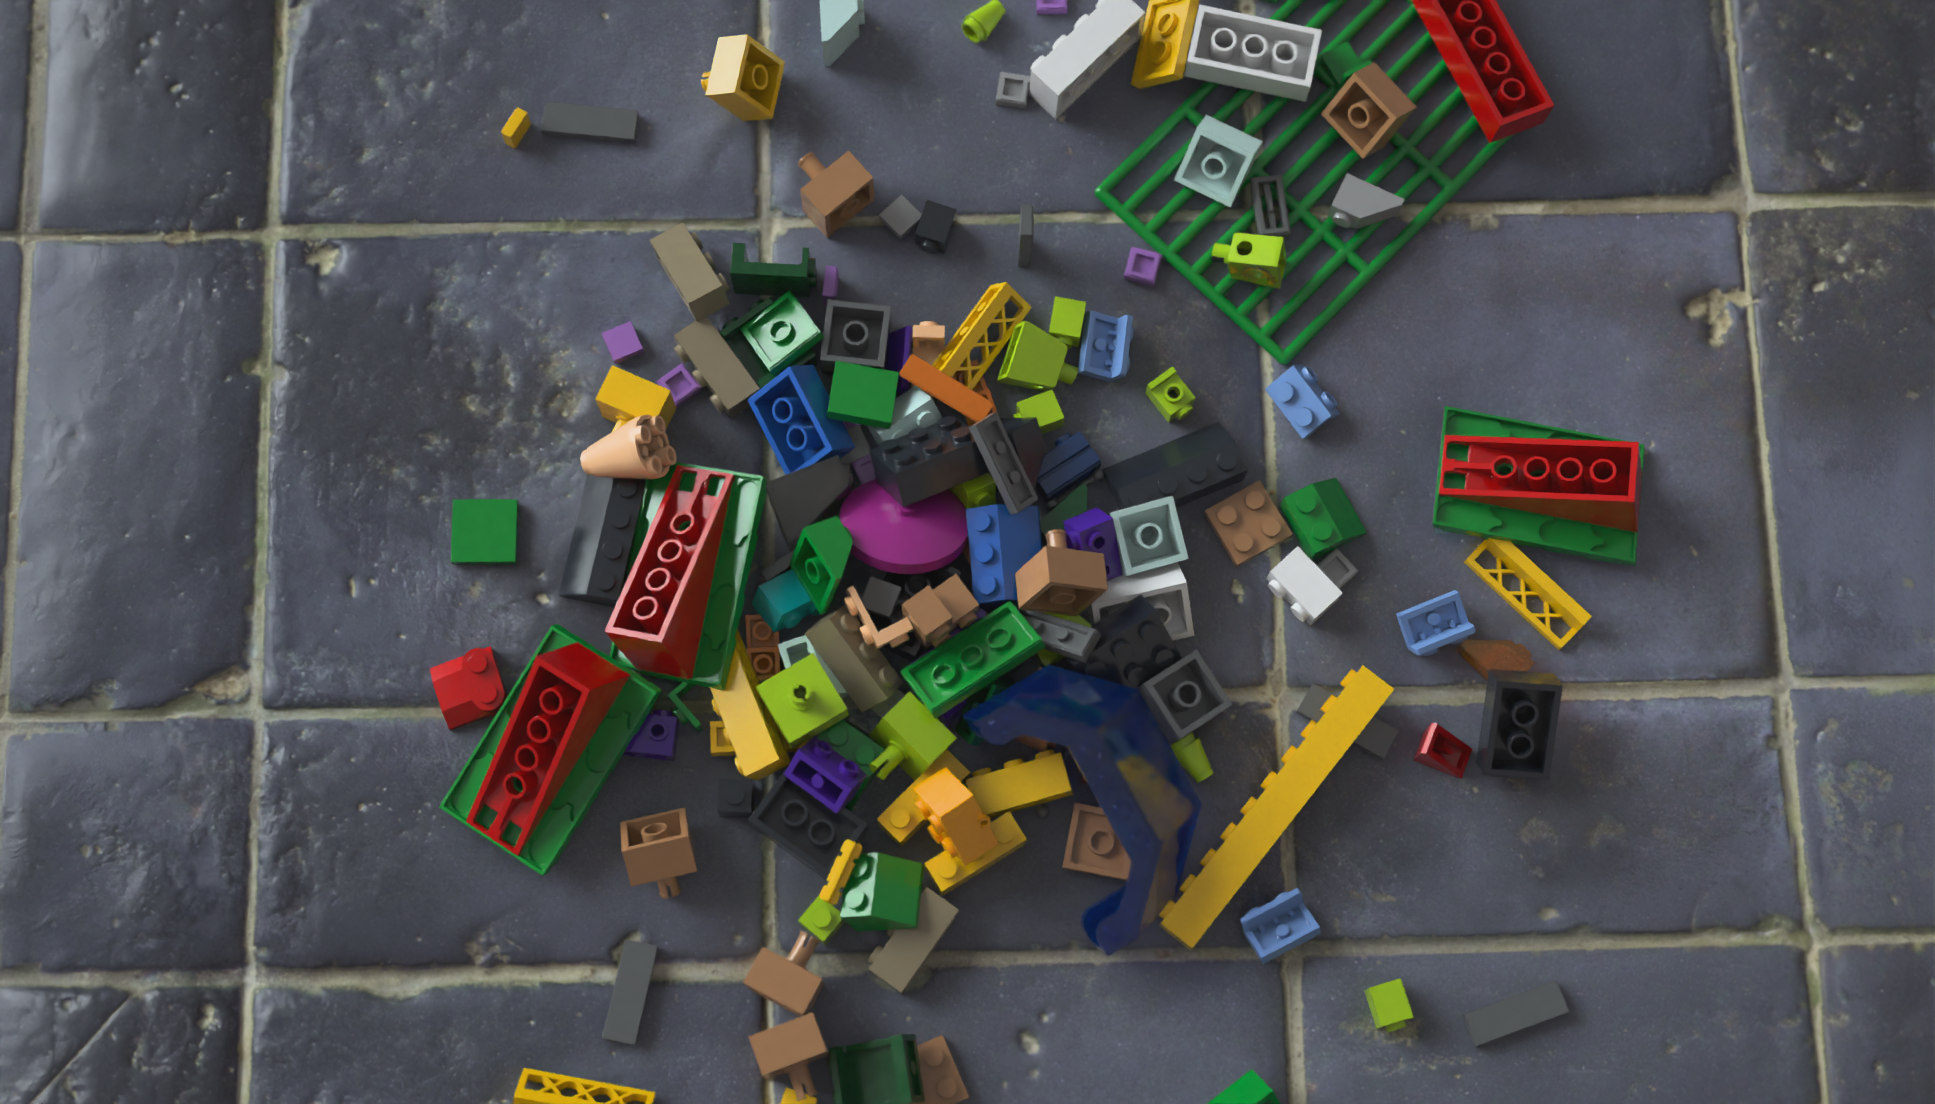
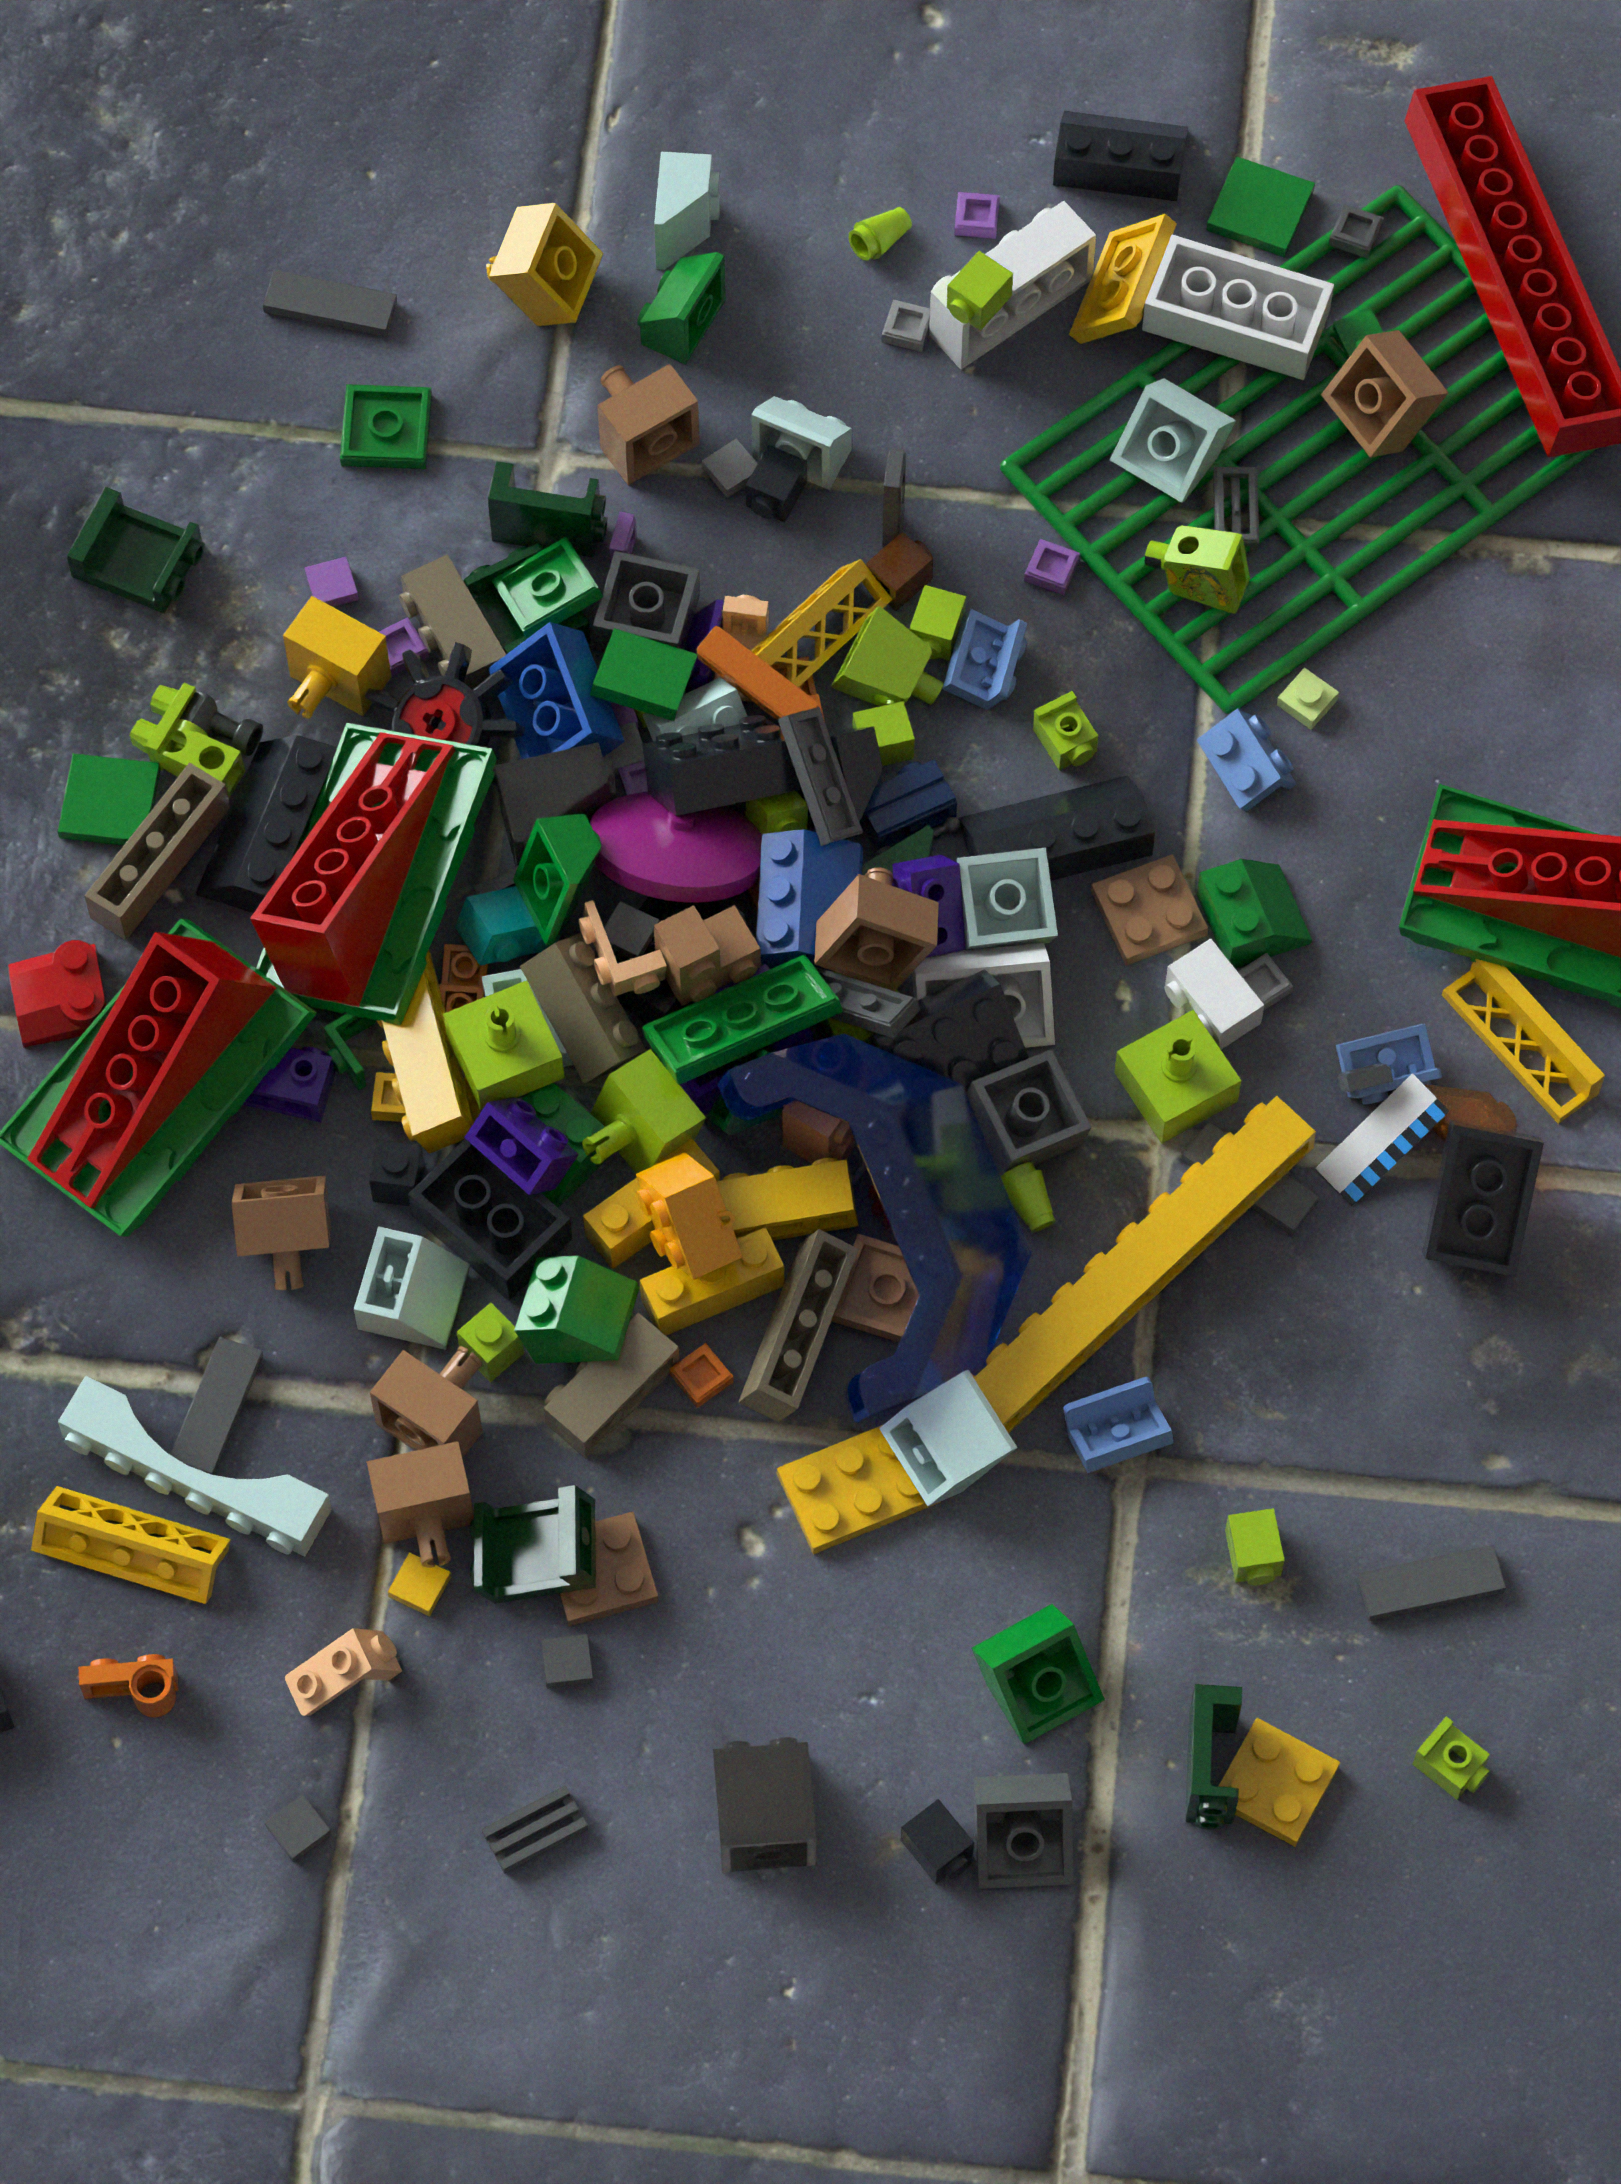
camera: 10 degrees right, 10 degrees down
yellow tile [501,107,531,149] -> none
light nougat cone [581,414,676,479] -> none
dark tan brick [650,223,730,322] -> none
yellow axle [820,840,863,905] -> none
light grey slope [1328,173,1404,229] -> none
red slope [1413,723,1472,779] -> none
none -> light aqua arch [58,1376,332,1557]
none -> dark green panel [67,486,205,614]
none -> dark tan brick [84,762,230,940]
none -> lime hips [130,683,263,799]
none -> green tile [340,384,432,469]
none -> light aqua slope [354,1226,470,1350]
none -> black gear [365,642,525,787]
none -> green slope [637,252,726,365]
none -> orange tile [669,1343,734,1408]
none -> dark tan brick [738,1229,859,1422]
none -> light aqua slope [752,396,852,490]
none -> yellow plate [777,1425,941,1555]
none -> reddish brown brick [866,531,933,611]
none -> light aqua slope [879,1370,1017,1506]
none -> lime brick [947,251,1013,331]
none -> lime brick [1114,1010,1242,1144]
none -> yellowish green plate [1277,667,1339,730]
none -> white sticker [1316,1073,1449,1206]
none -> dark grey tile [1337,1063,1393,1092]

